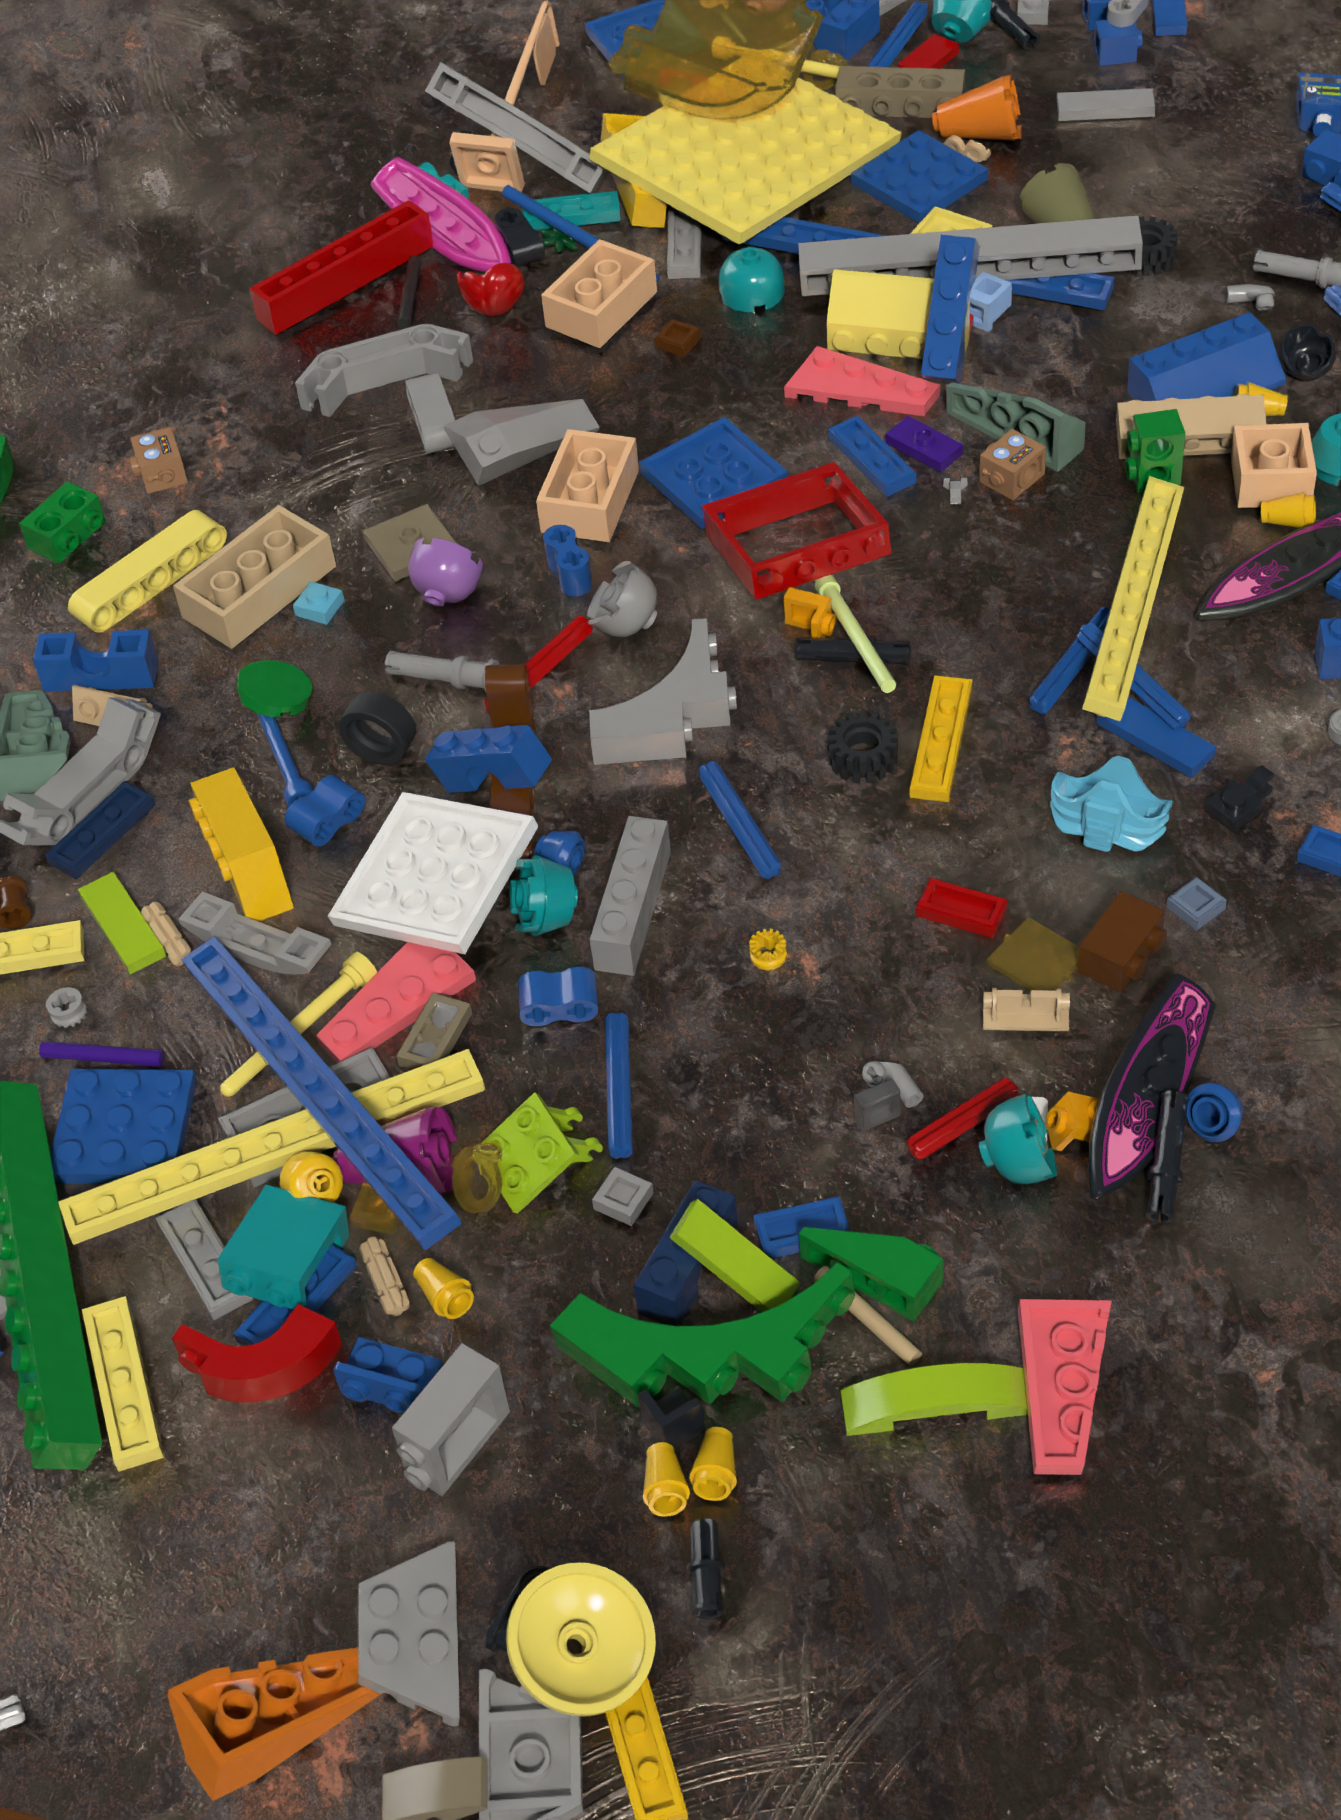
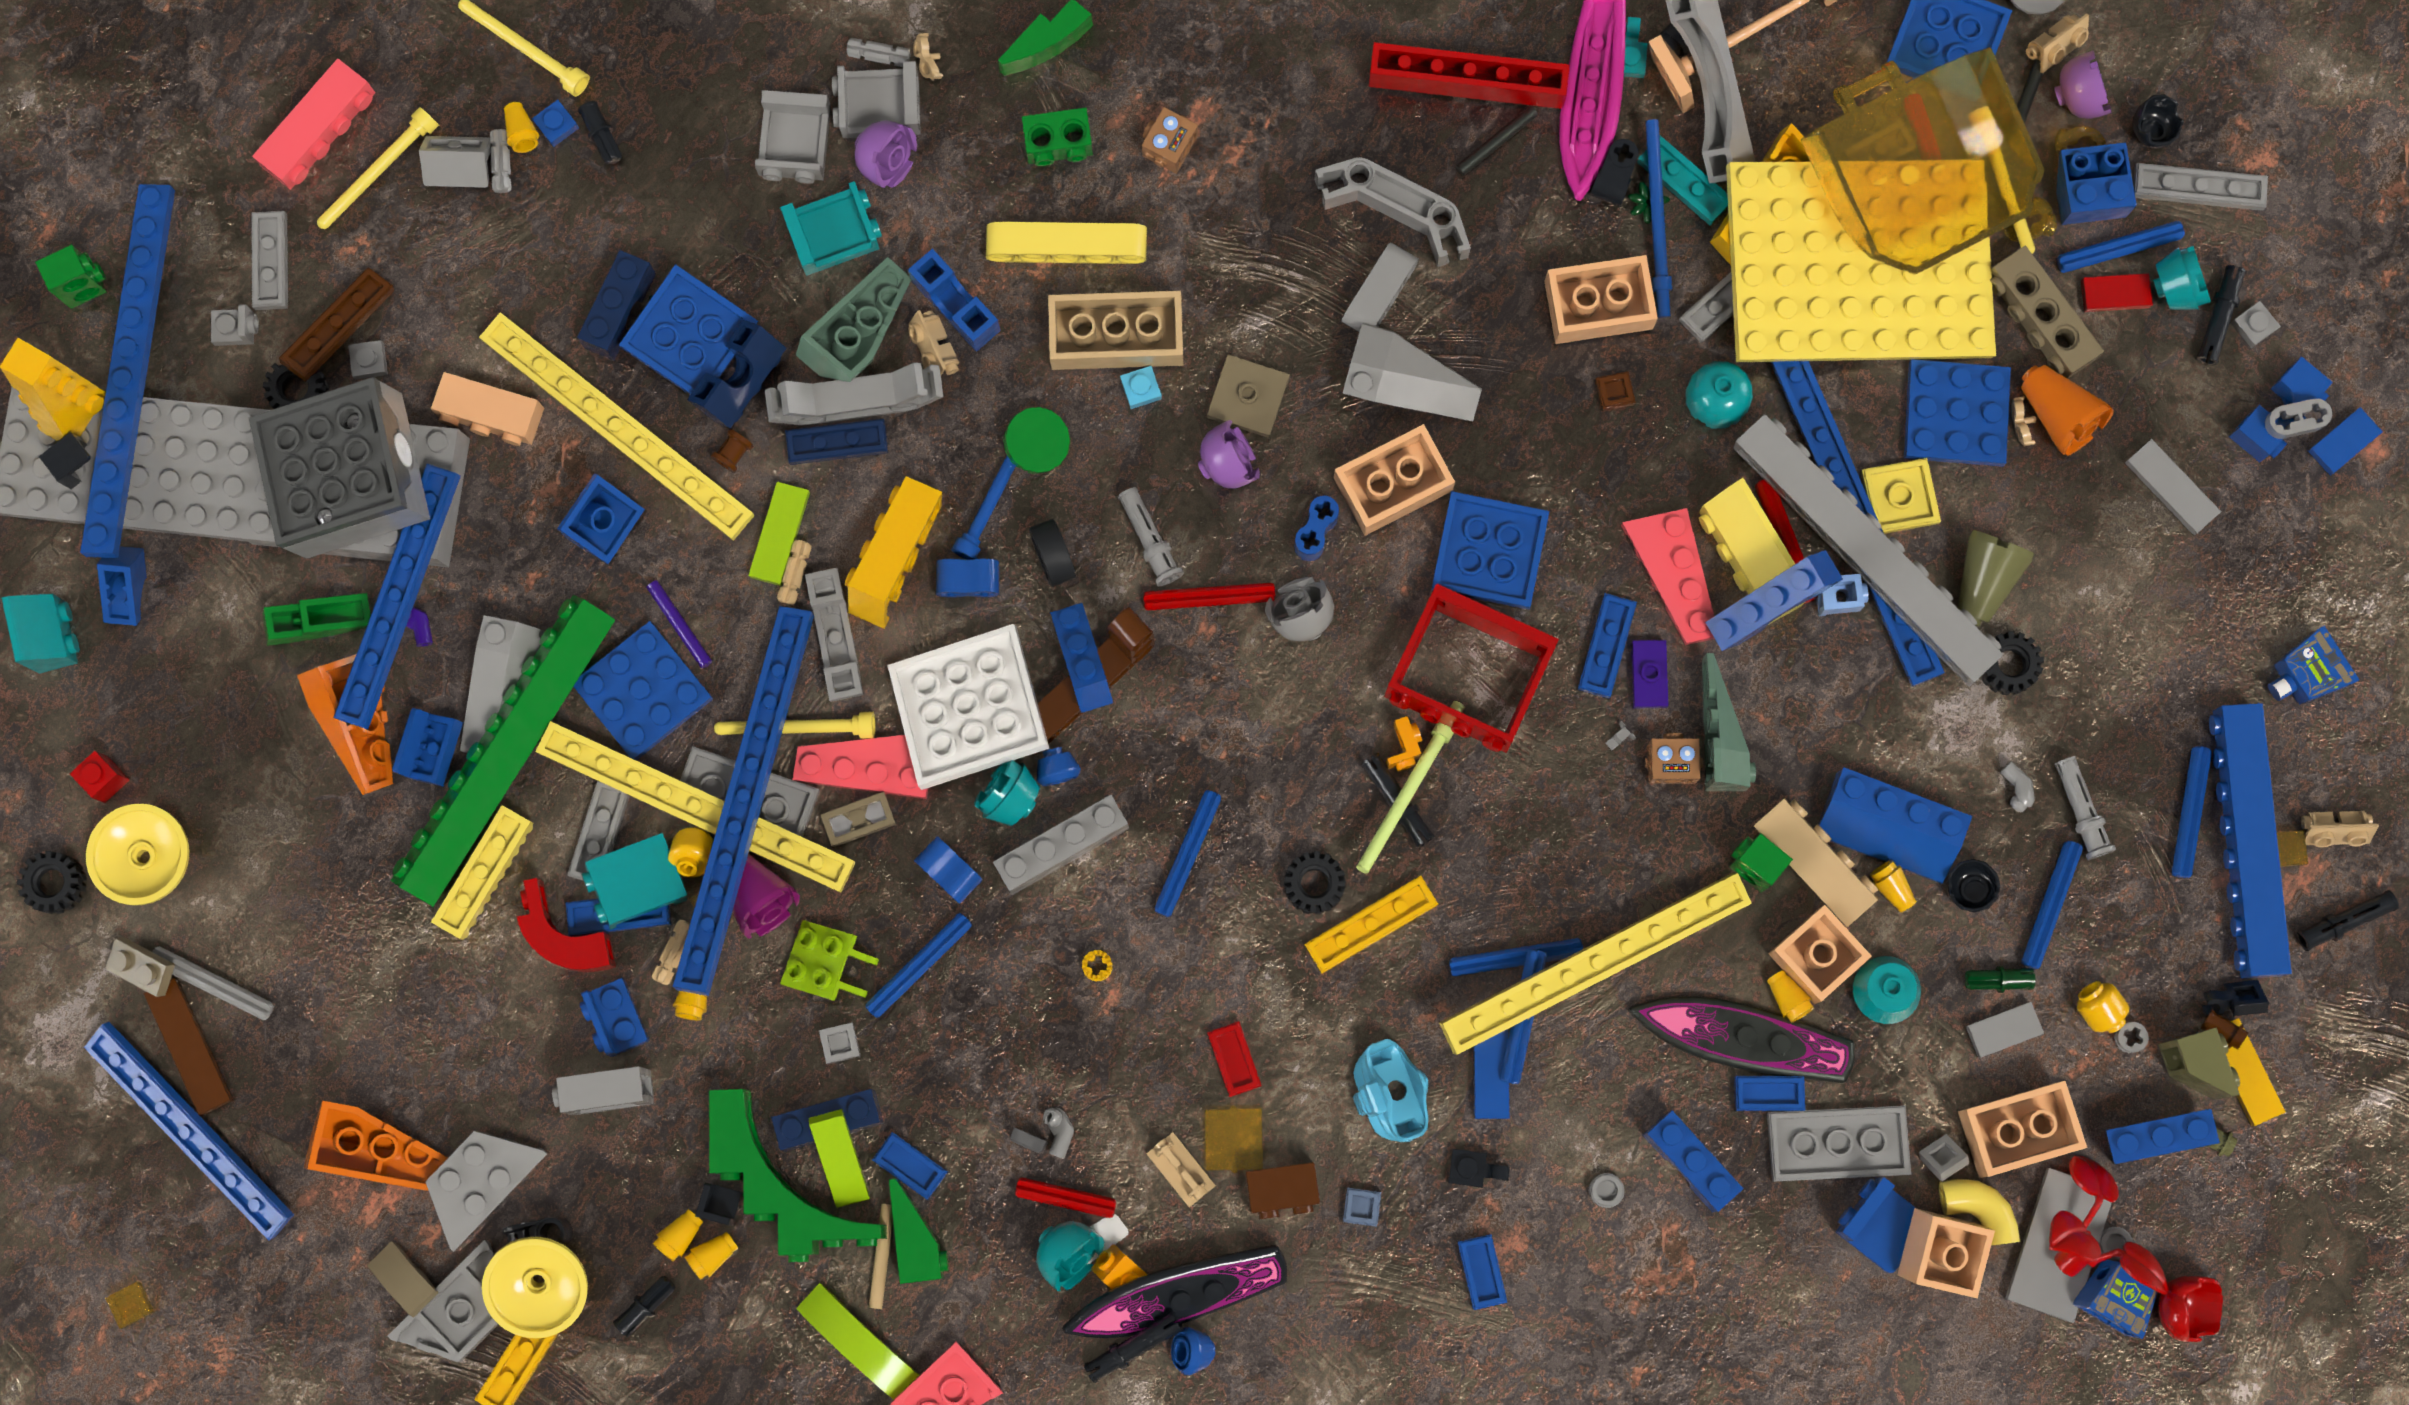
camera: 45 degrees right, 30 degrees up
light grey bush [46,987,87,1028] -> none
clear yellow piece [451,1143,503,1213] -> none
red piece [457,263,524,317] -> none
light grey arch [589,618,737,765] -> none

